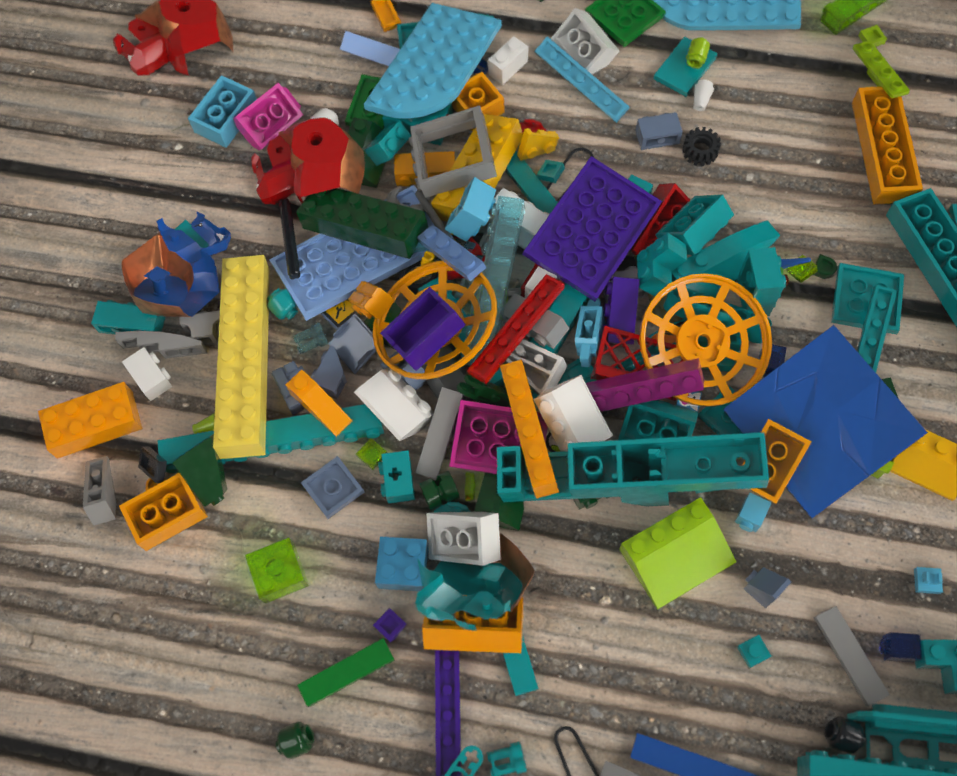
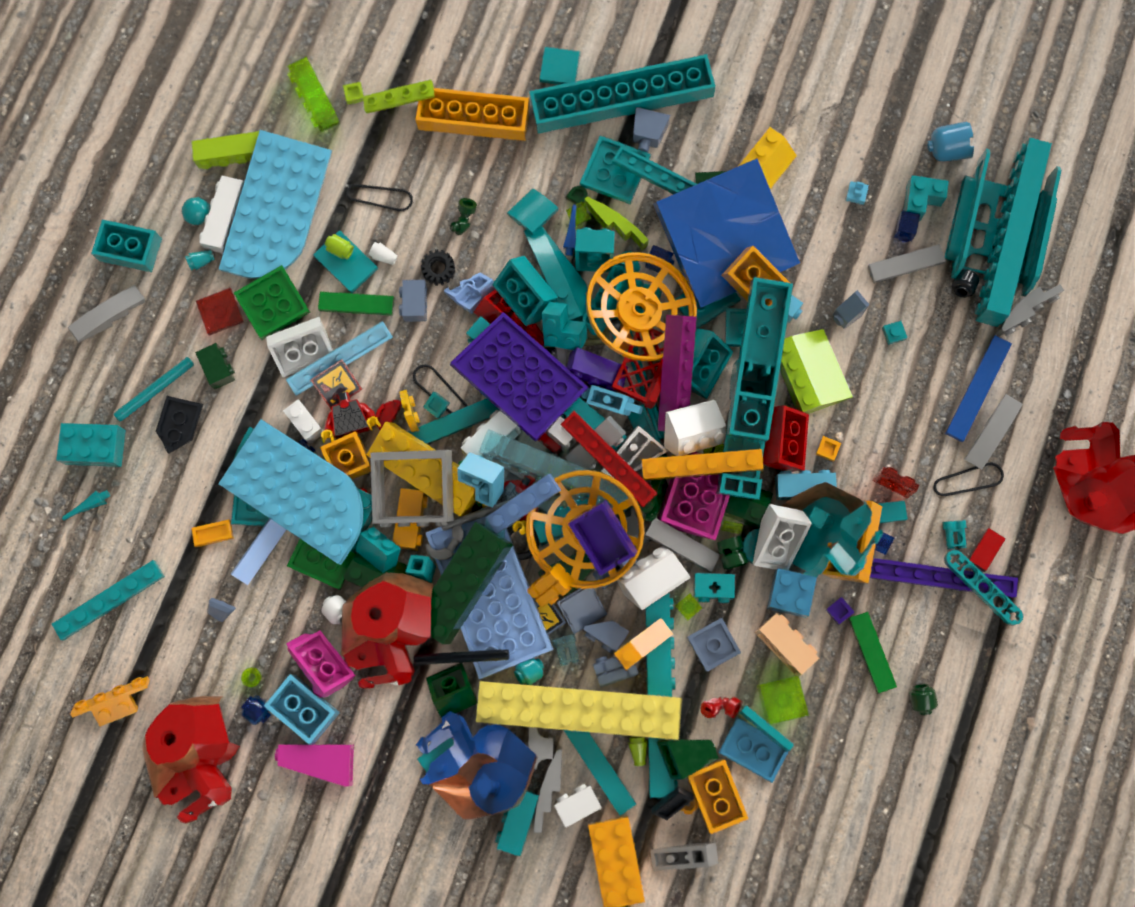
camera: 80 degrees left, 10 degrees up
none -> sand blue piece [207,598,236,622]
none -> clear blue head [240,695,271,725]
none -> clear neon green plate [241,667,262,687]
none -> dark pink slope [275,745,354,786]
none -> piece [310,359,362,409]
none -> green tile [318,292,395,316]
none -> torso [321,392,381,443]
none -> black piece [346,184,413,211]
none -> teal brick [406,555,436,583]
none -> dark green slope [426,663,478,719]
none -> light blue slope [444,273,495,314]
none -> dark green arm [450,198,477,235]
none -> teal slope [507,188,559,235]
none -> teal tile [564,730,636,816]
none -> lime slope [584,197,649,251]
none -> sand blue torso [633,107,670,153]
none -> red arm [700,697,742,718]
none -> dark azure tile [718,717,789,783]
none -> teal tile [739,706,794,752]
none -> light nougat brick [754,613,819,676]
none -> red brick [763,405,809,472]
none -> medium azure brick [775,470,837,500]
none -> light orange plate [815,436,841,462]
none -> clear red plate [872,467,920,499]
none -> clear blue tile [875,530,895,555]

